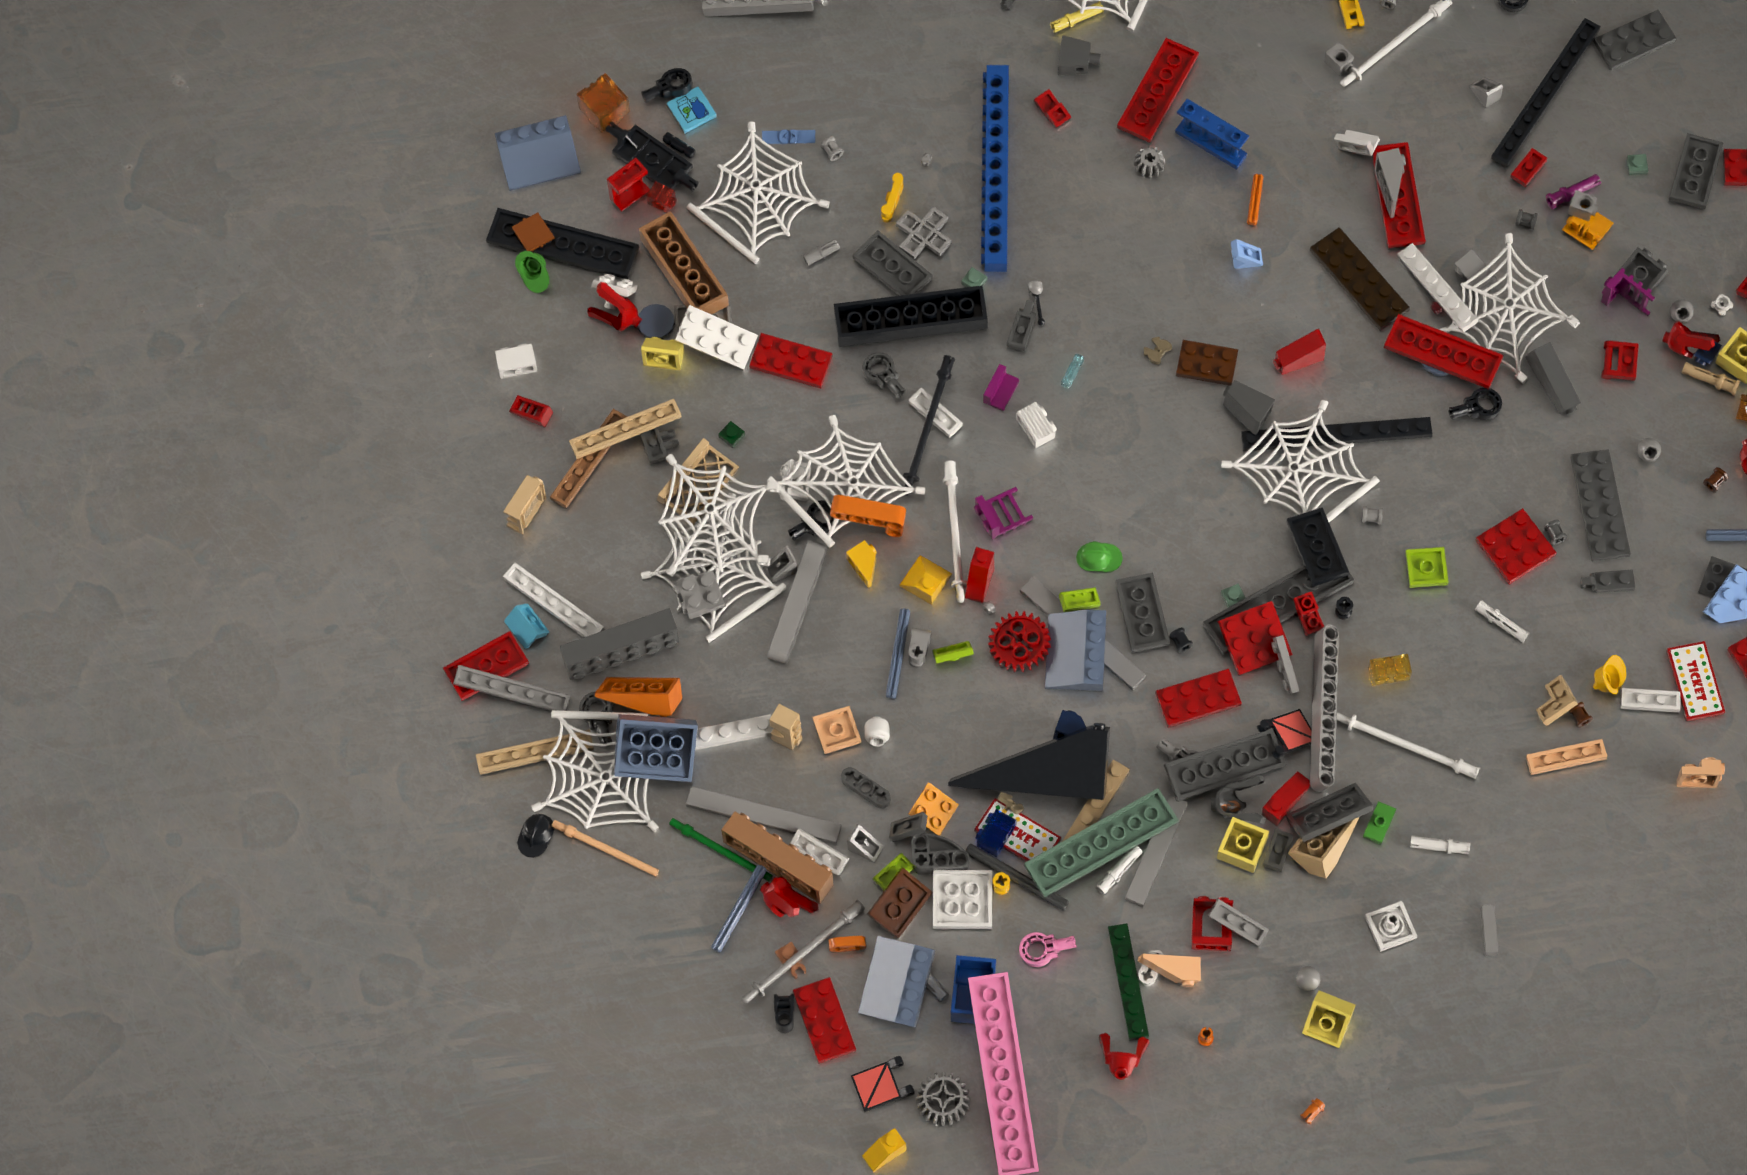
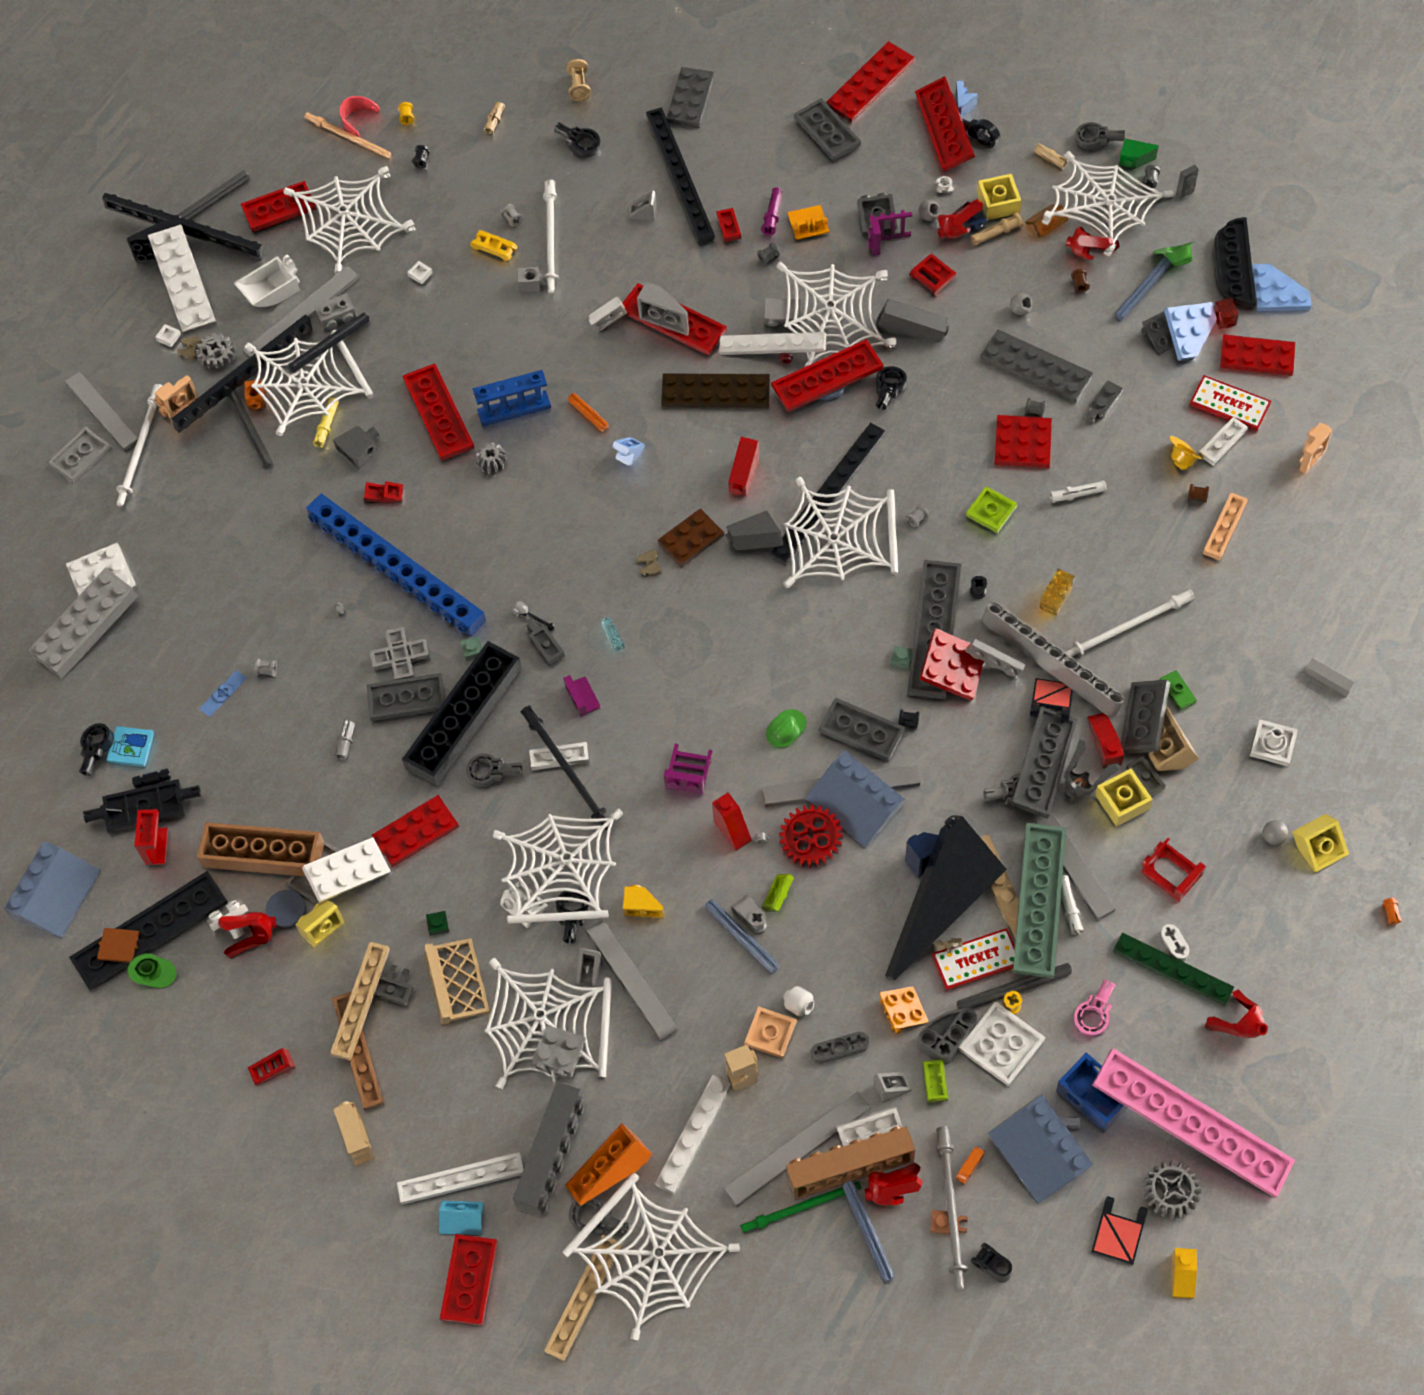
camera: 50 degrees left, 5 degrees down
light grey tile [453,665,571,711] -> none
white brick [495,344,538,379] -> none
black piece [517,814,555,858] -> none
light nougat bar [551,820,659,877] -> none
clear orange piece [576,73,630,133] -> none
sand blue slope [614,714,698,782] -> none
clear red brick [646,181,677,213] -> none
white animal [658,454,780,577] -> none
white animal [686,122,830,264] -> none
red plate [793,977,856,1064] -> none
orange beam [830,495,906,537] -> none
reddish brown plate [867,868,933,939] -> none
yellow plate [881,173,904,223] -> none
dark grey plate [889,812,928,842] -> none
yellow slope [899,555,952,605] -> none
white bar [943,461,967,603] -> none
clear blue brick [975,809,1017,857] -> none
white brick [1016,402,1056,448] -> none
lime plate [1058,587,1101,612] -> none
light nougat slope [1138,954,1201,987] -> none
red plate [1155,669,1242,728] -> none
orange pin [1198,1027,1214,1046] -> none
light grey plate [1208,899,1269,946] -> none
black plate [1286,507,1349,586] -> none
red slope [1294,591,1324,636] -> none
white pin [1410,835,1471,855] -> none
tan plate [1536,675,1578,726] -> none
light grey brick [1568,190,1599,221] -> none
sand green plate [1627,154,1648,175] -> none

